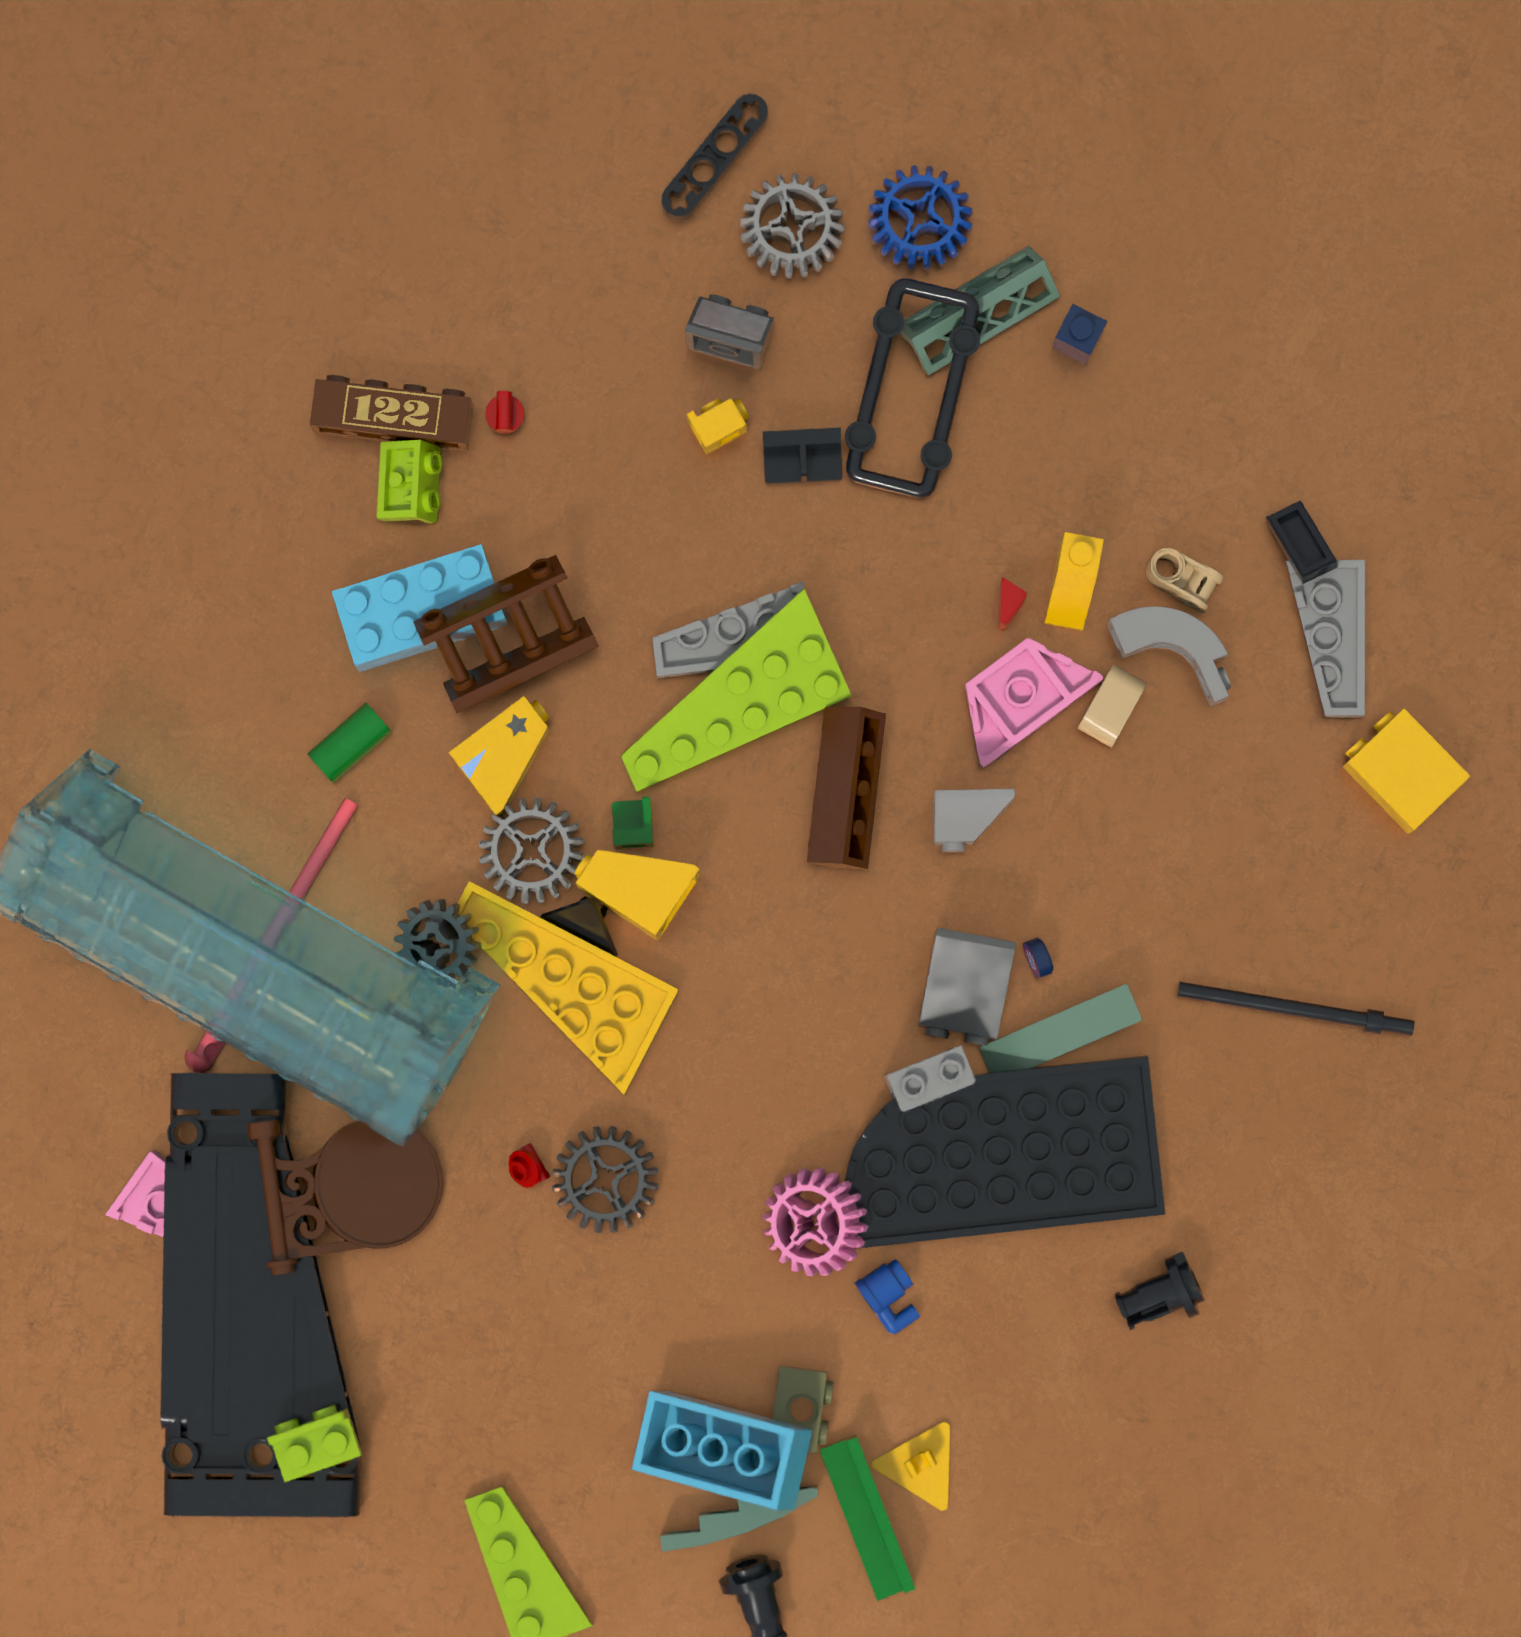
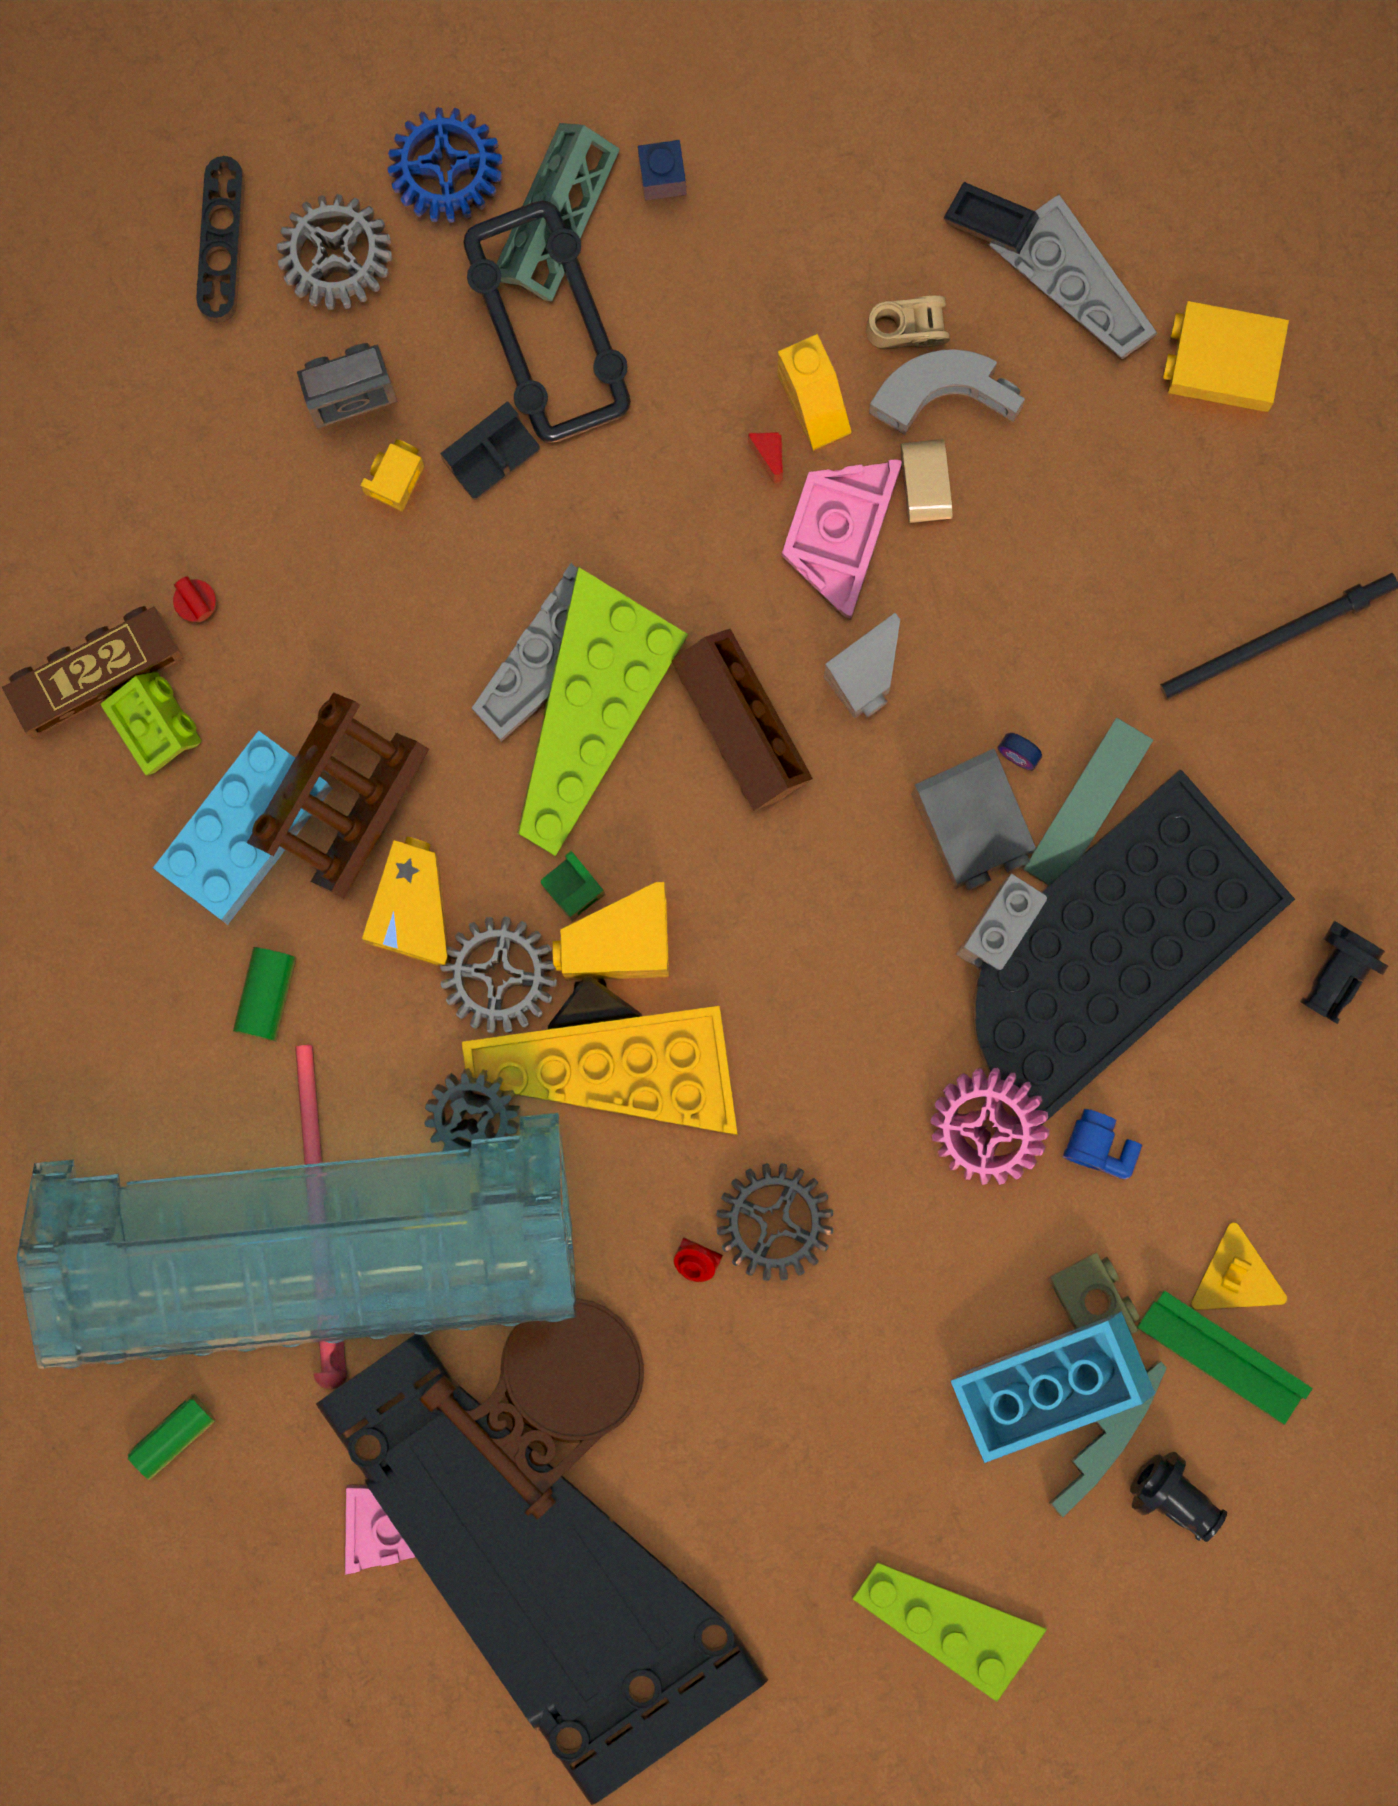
camera: 30 degrees left, 0 degrees up
lime bracket [267,1405,363,1482] -> none
none -> green brick [127,1394,216,1480]

